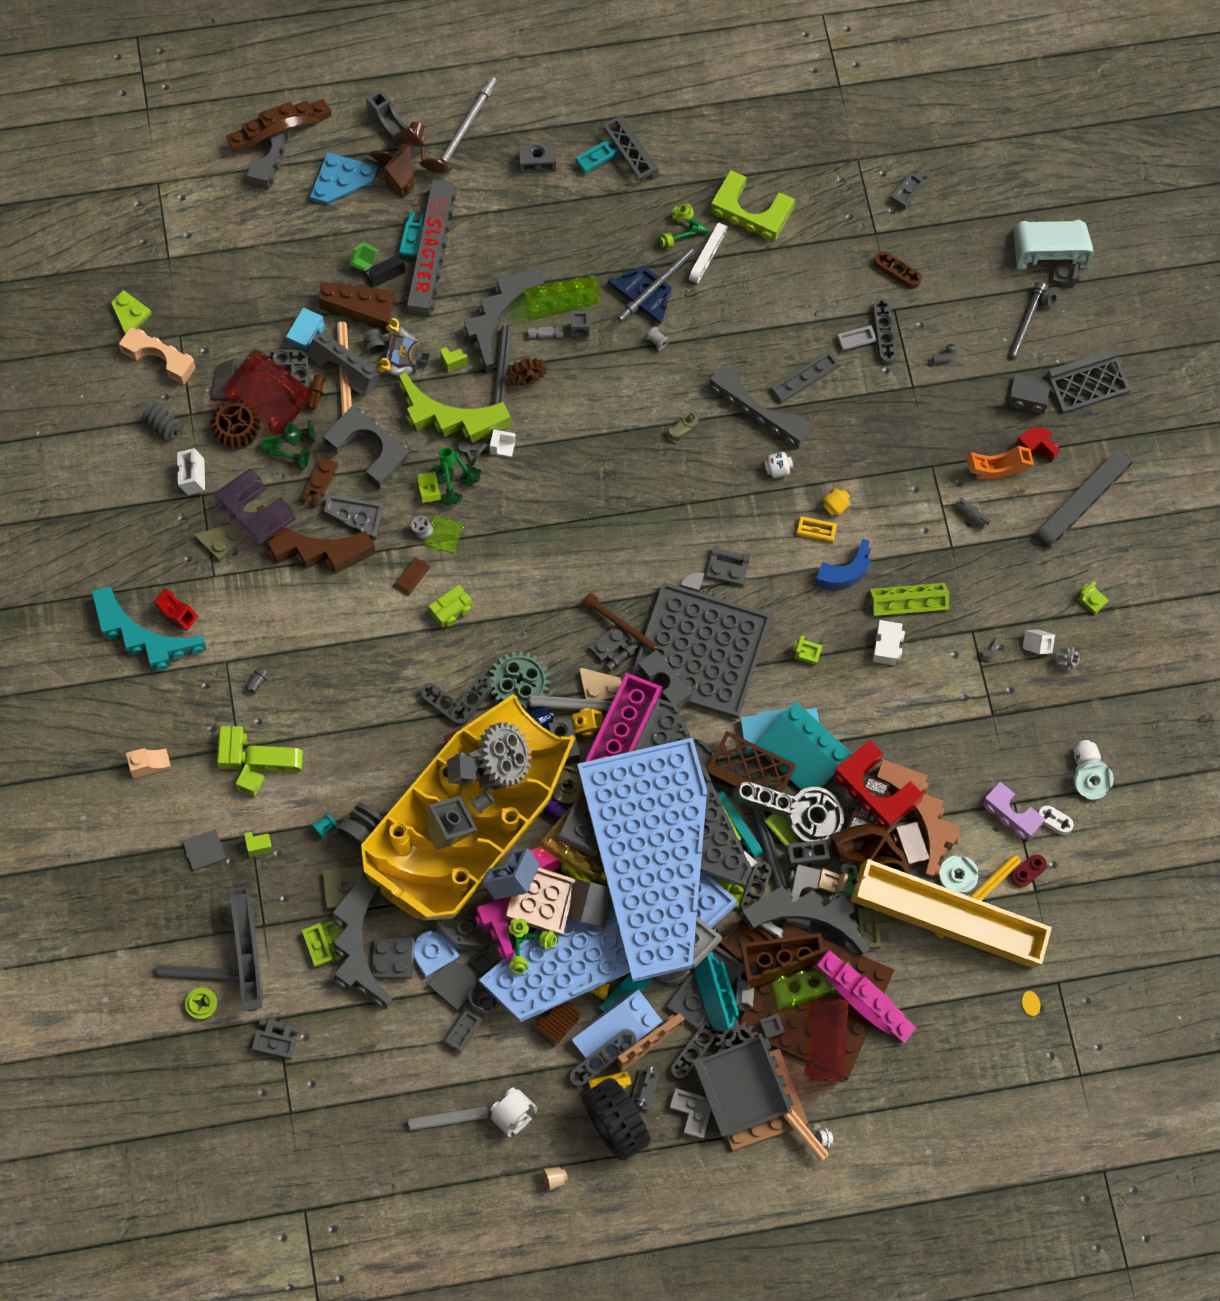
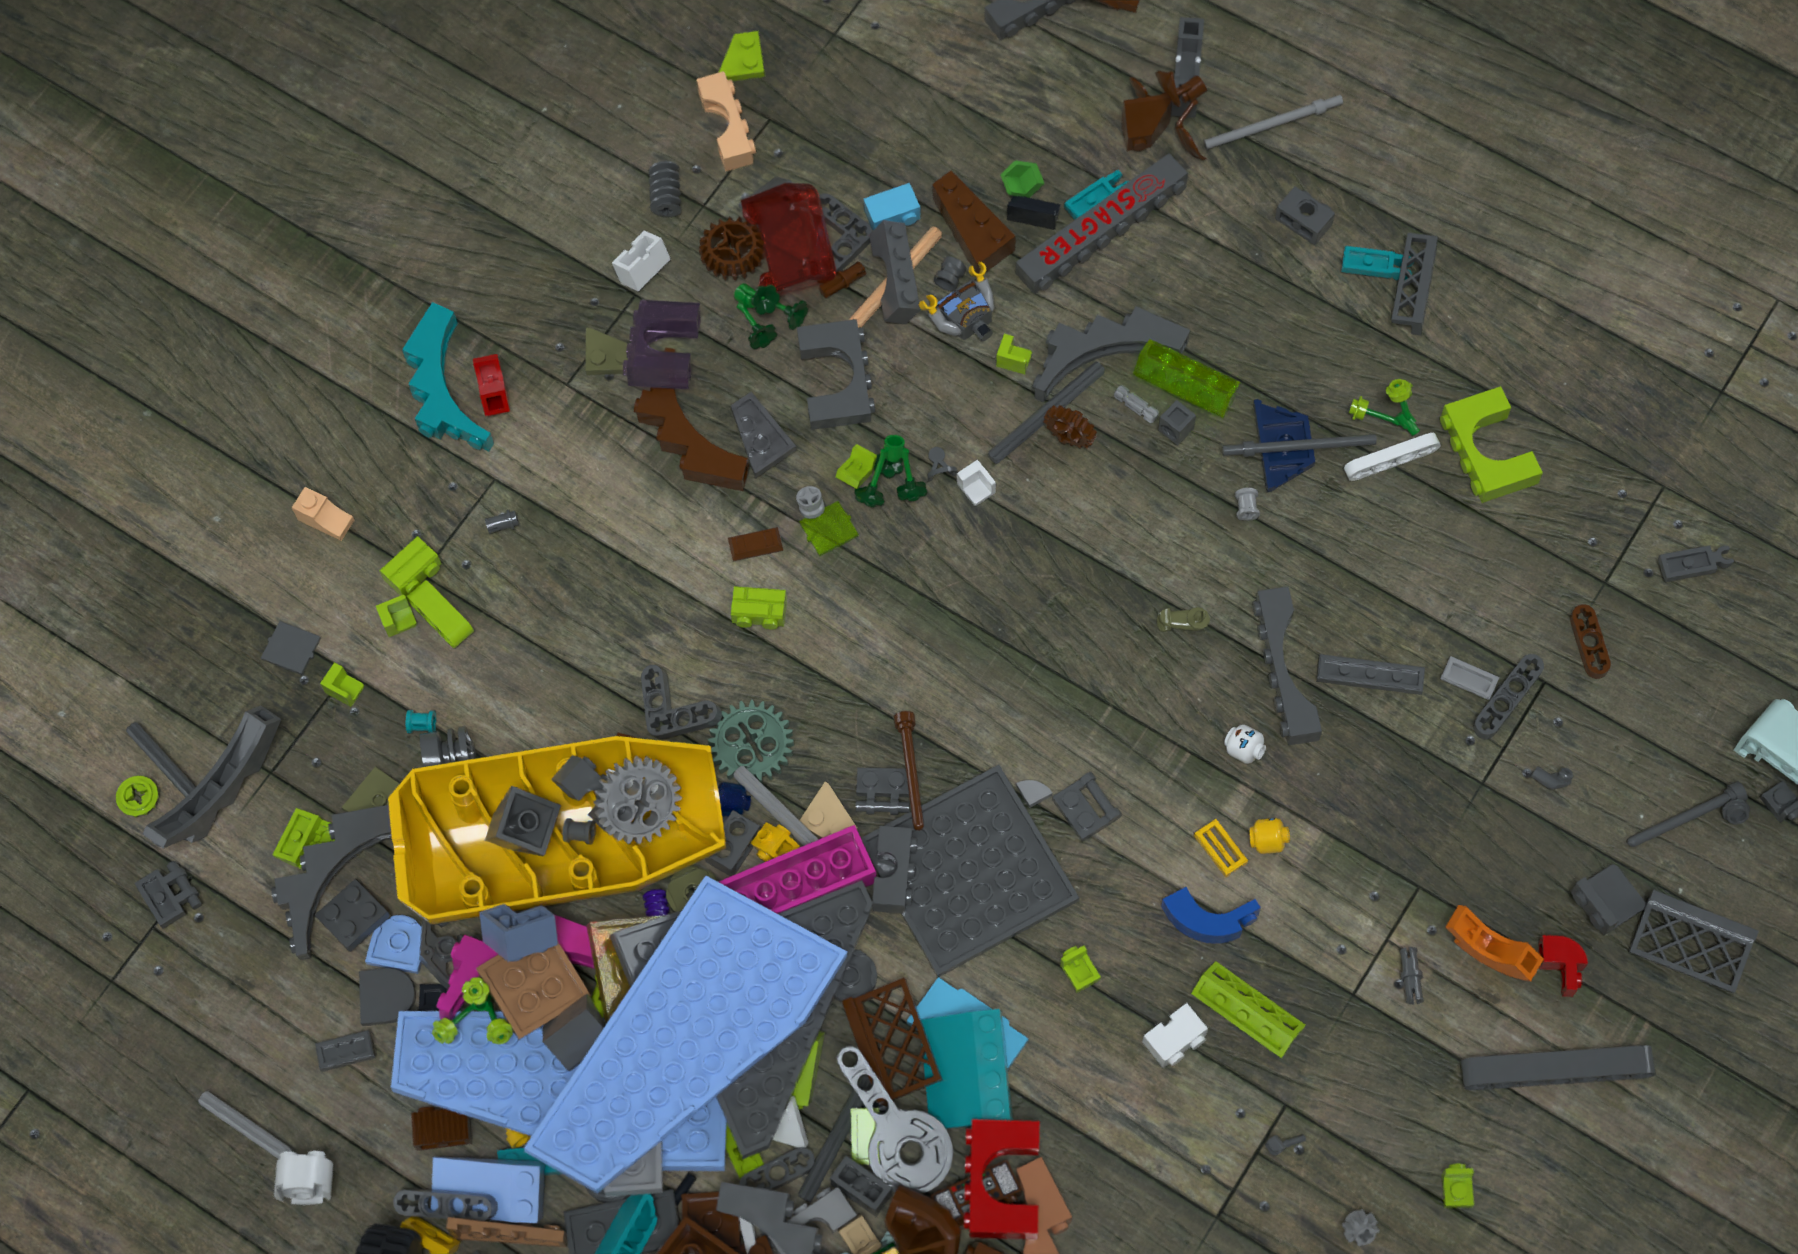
camera: 50 degrees right, 0 degrees up
reddish brown hinge [301,456,339,507] -> none
dark azure plate [310,152,379,205] -> none
lime arch [399,372,513,443] -> none
dark grey hair [469,985,499,1015] -> none
teal beam [717,791,763,858] -> none
white panel [1023,629,1055,654] -> none

